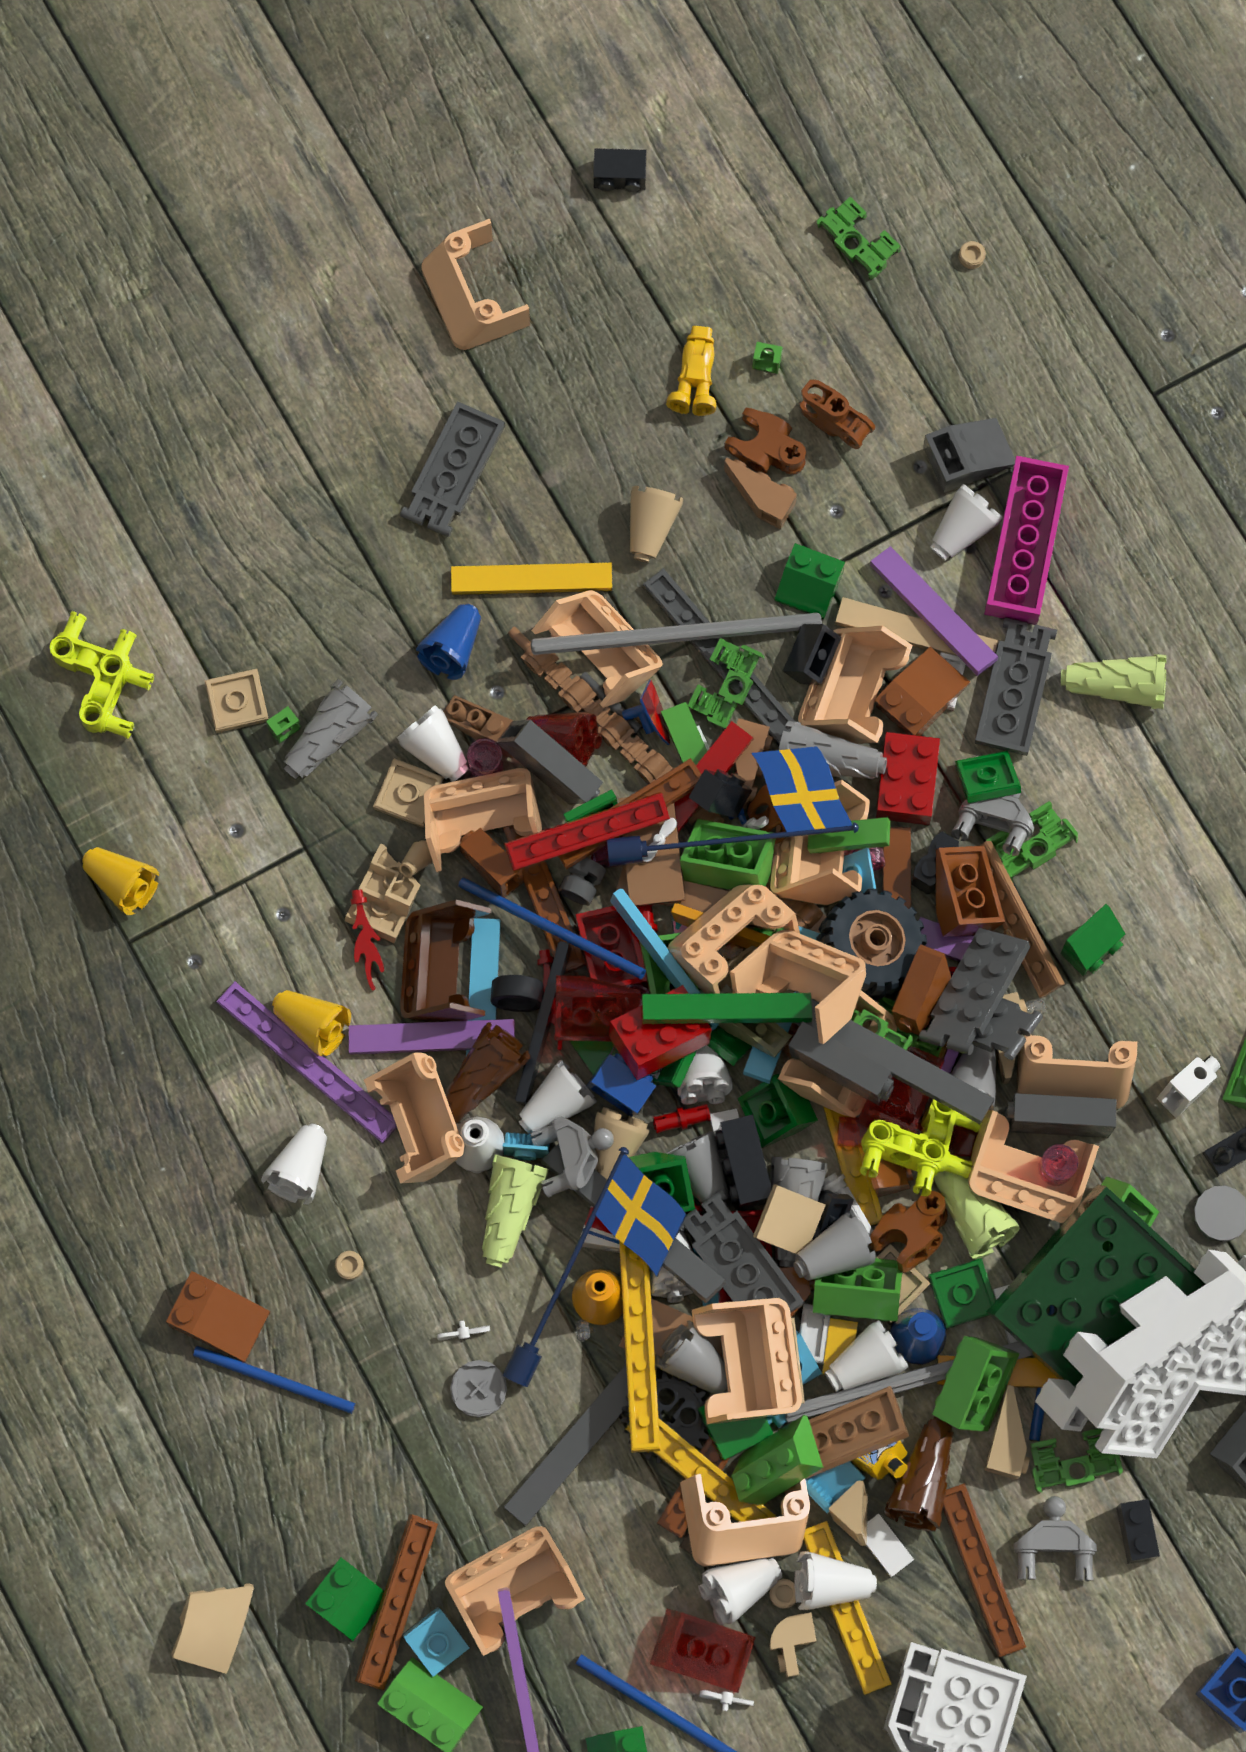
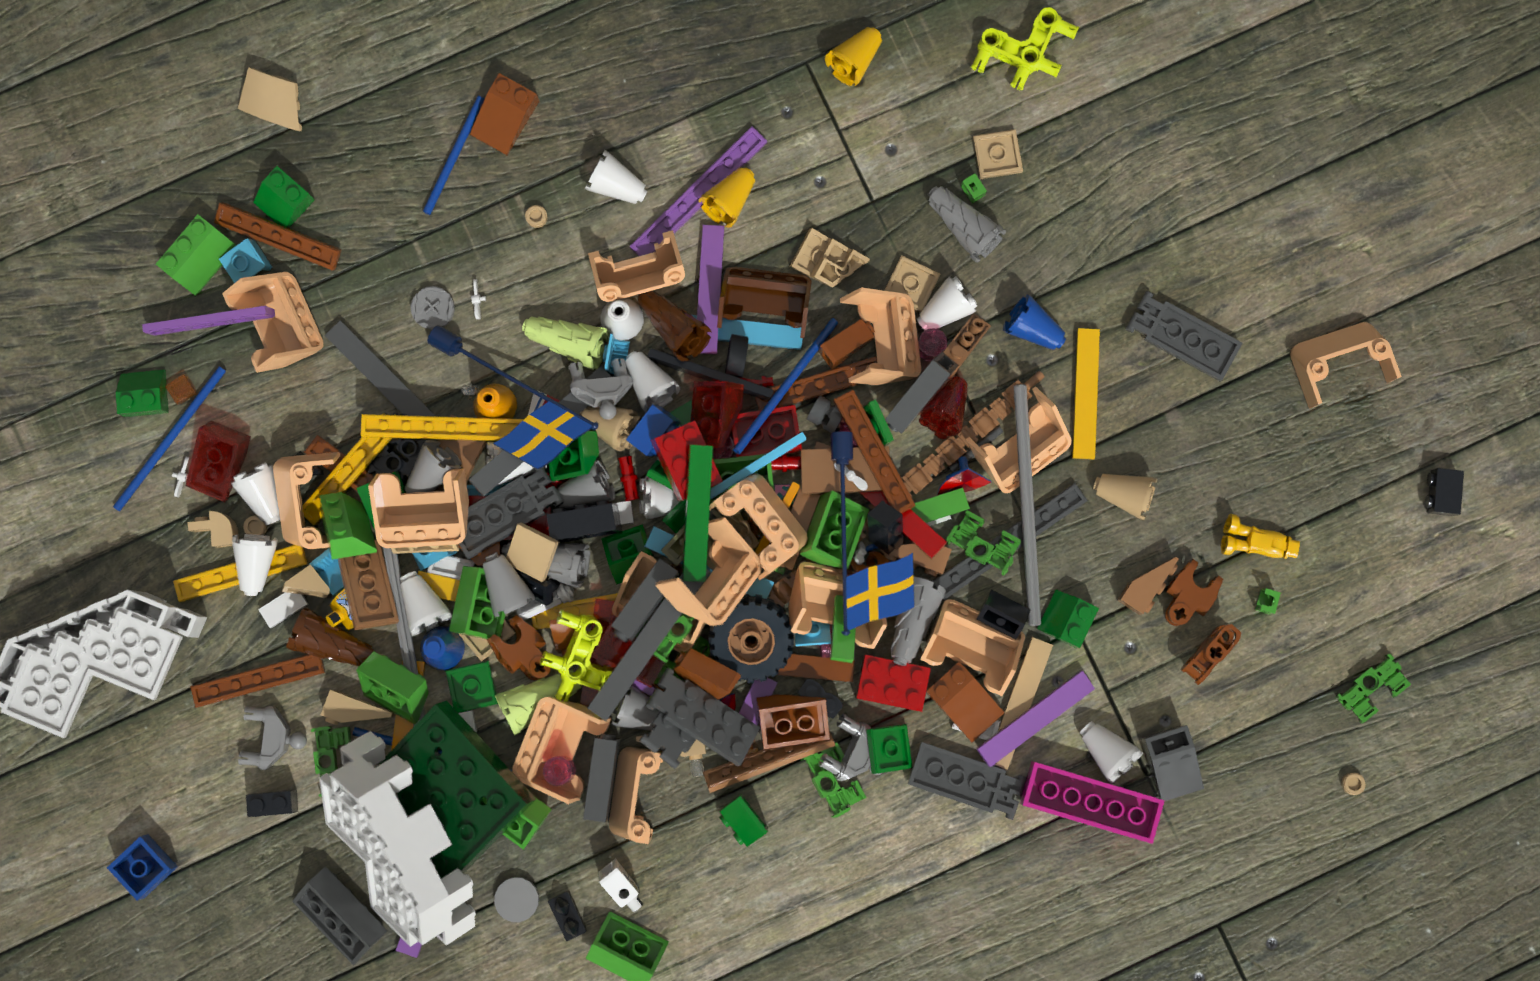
camera: 95 degrees right, 10 degrees up
red piece [350,889,385,990] -> none
tan cone [399,840,433,878] -> none
red tile [504,792,670,870] -> none
yellowish green cone [1061,654,1167,709] -> none
none -> clear orange tile [165,375,197,405]

